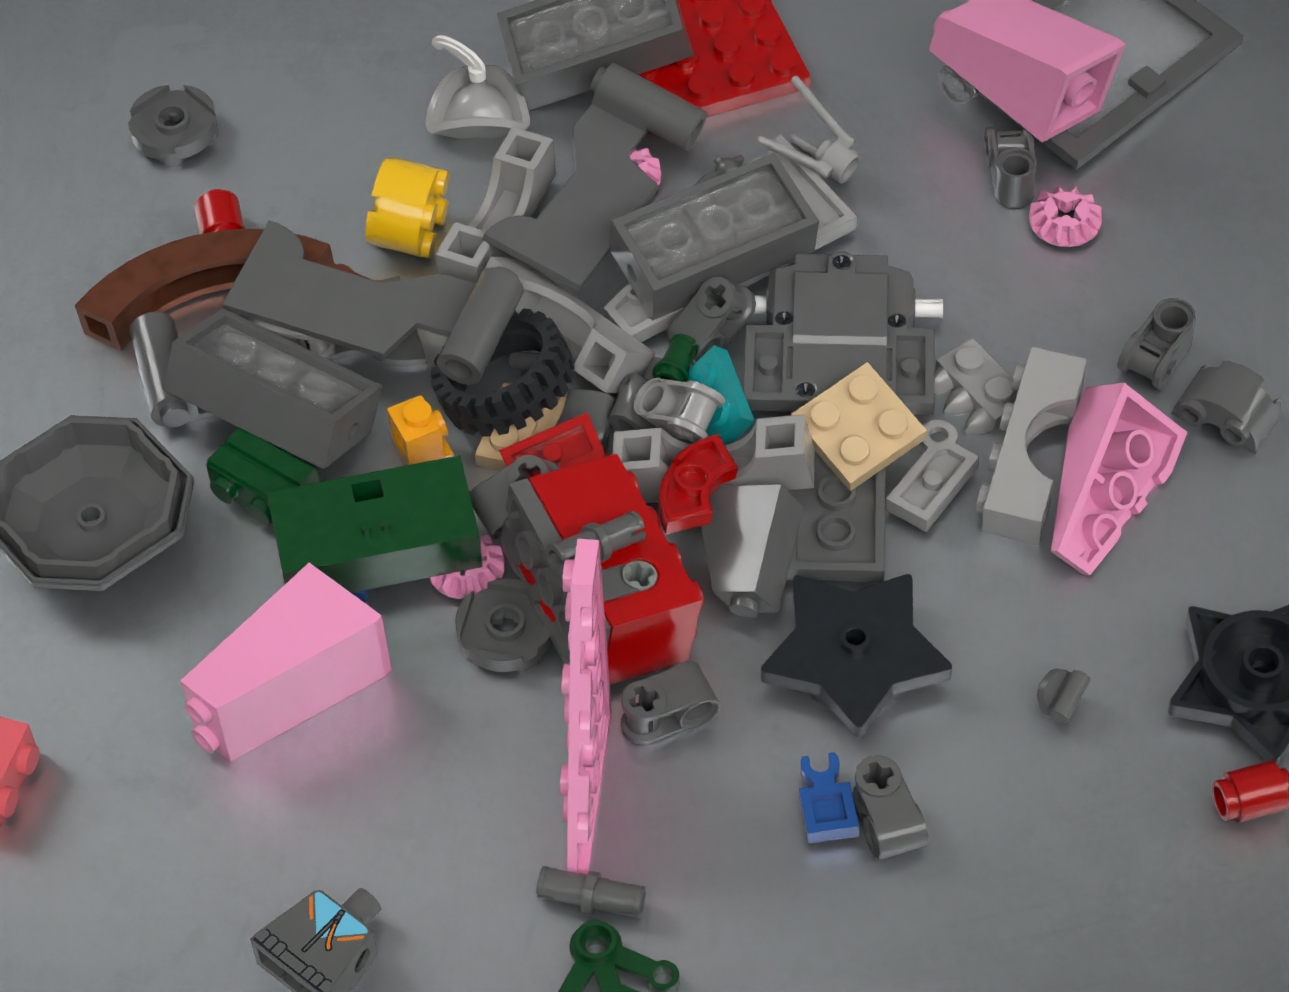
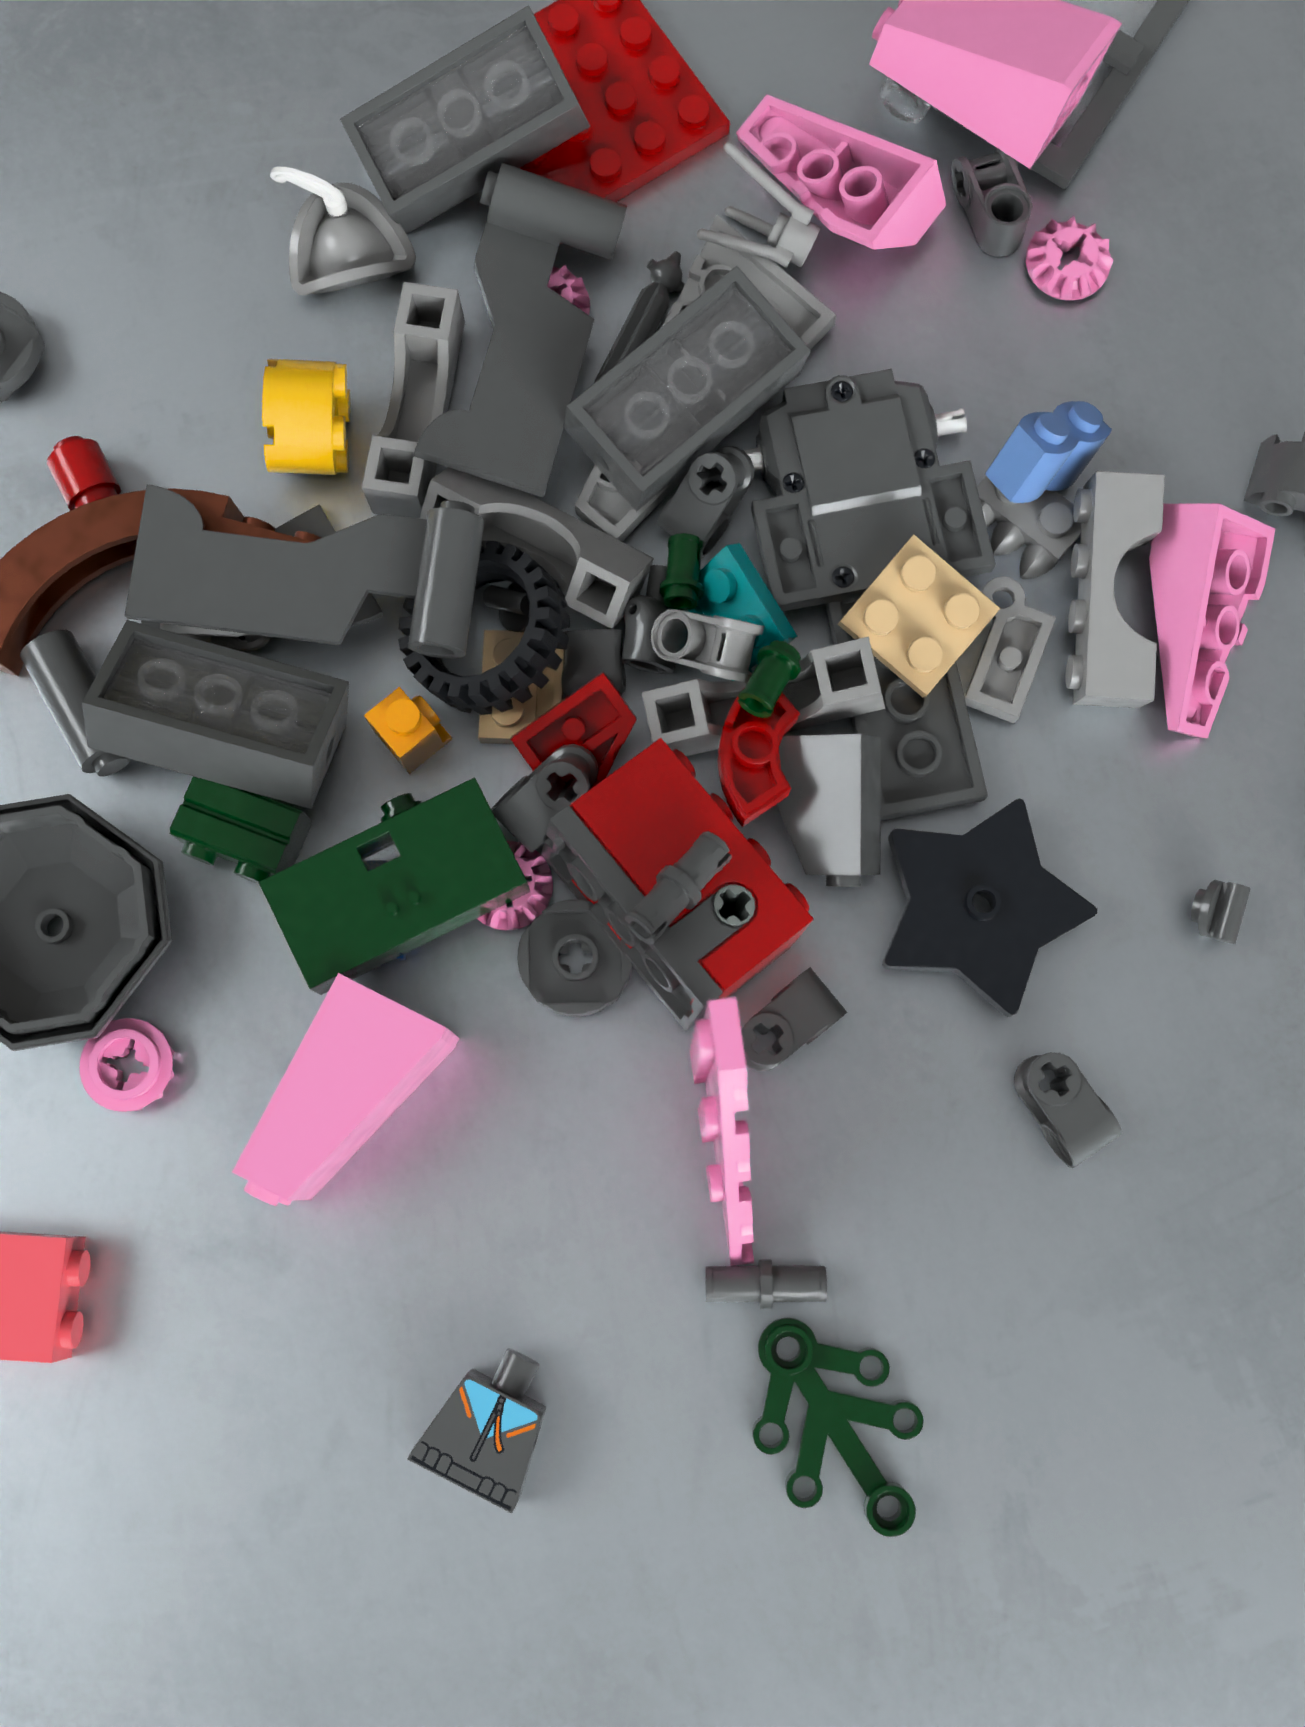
camera: 15 degrees left, 25 degrees up
blue plate [799,752,859,844] -> none
dark grey piece [1117,298,1196,390] -> none
none -> bright pink gear [79,1018,175,1112]
none -> bright pink wedge [736,95,946,250]
none -> dark green pin [738,640,801,718]
none -> medium blue brick [985,401,1112,503]

